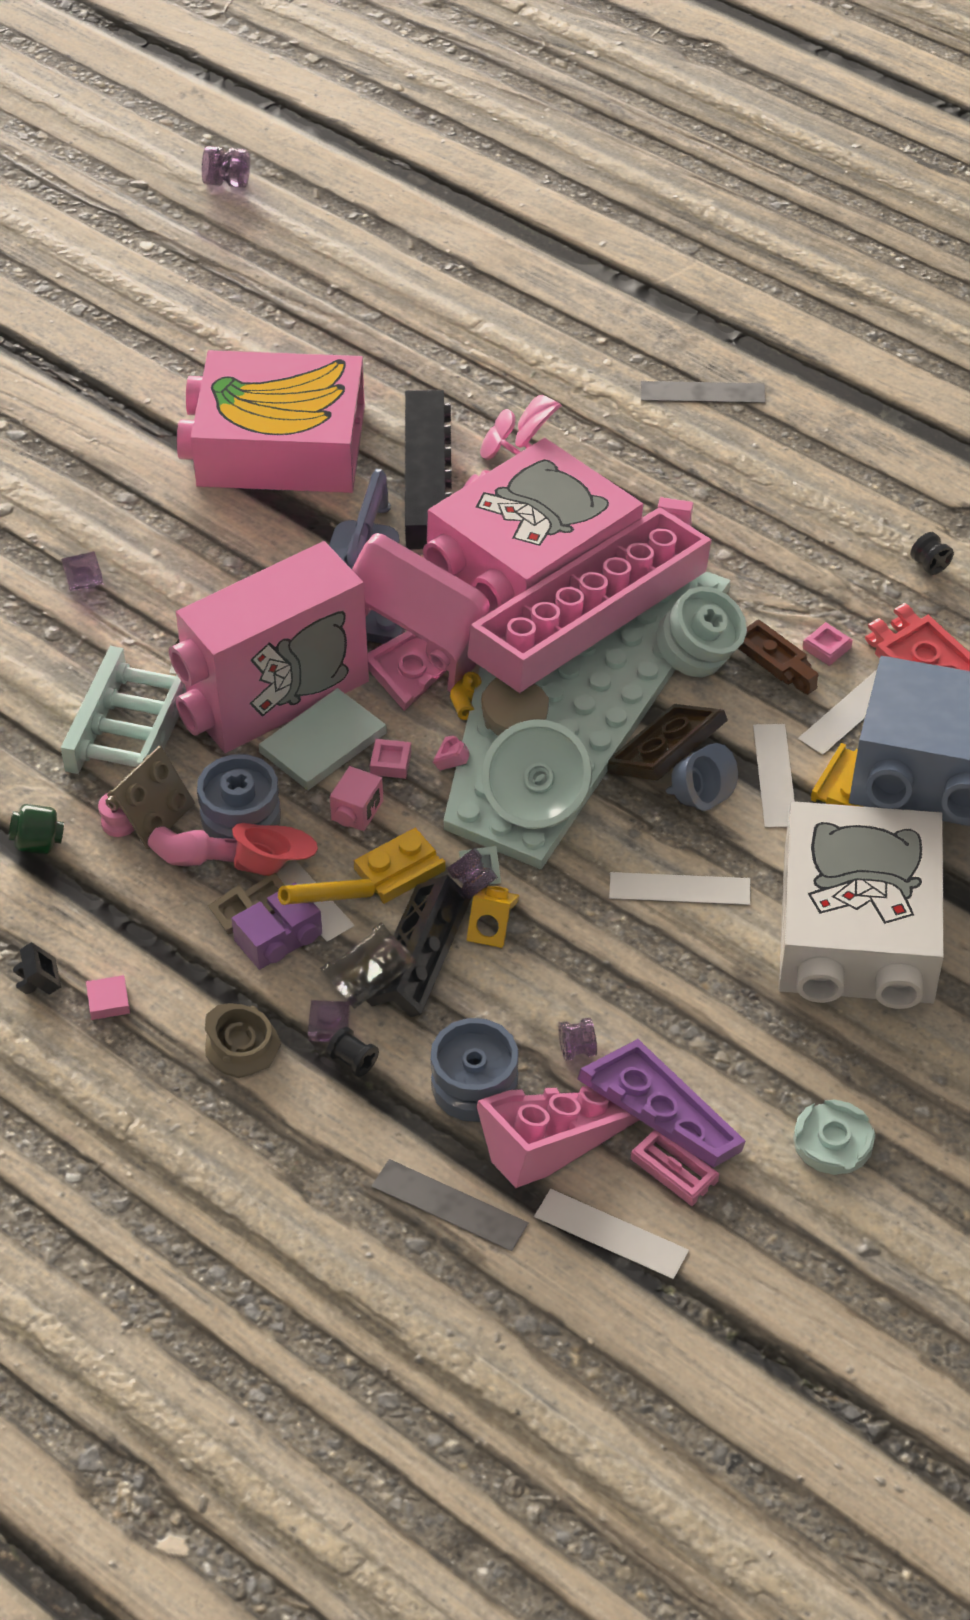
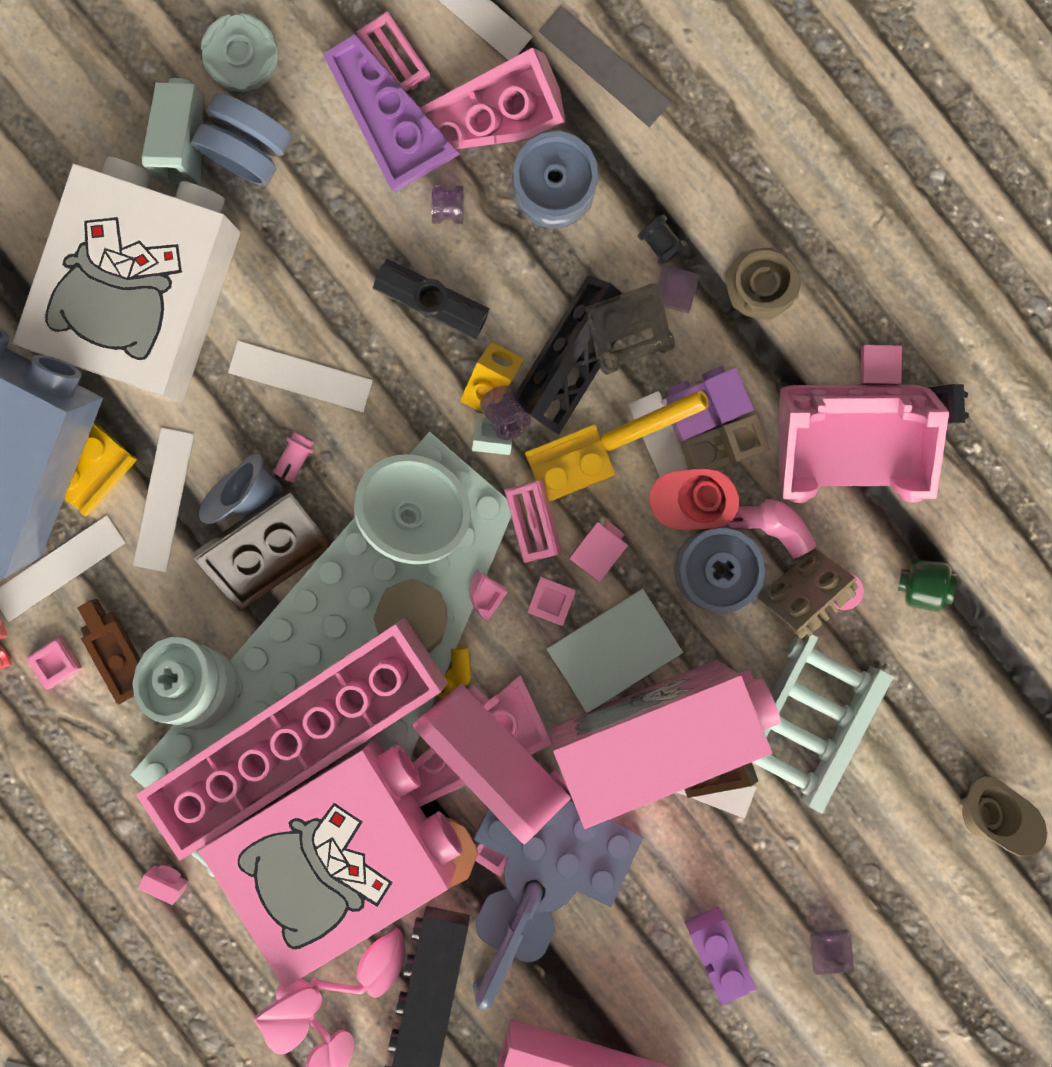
camera: 170 degrees left, 40 degrees up
none -> light aqua slope [142,78,204,186]
none -> sand blue wheel [190,92,292,187]
none -> bright pink pin [272,431,315,483]
none -> black piece [372,258,490,339]
none -> bright pink tile [504,479,563,563]
none -> medium lavender piece [684,906,757,1005]
none -> bright pink windscreen [779,385,949,503]

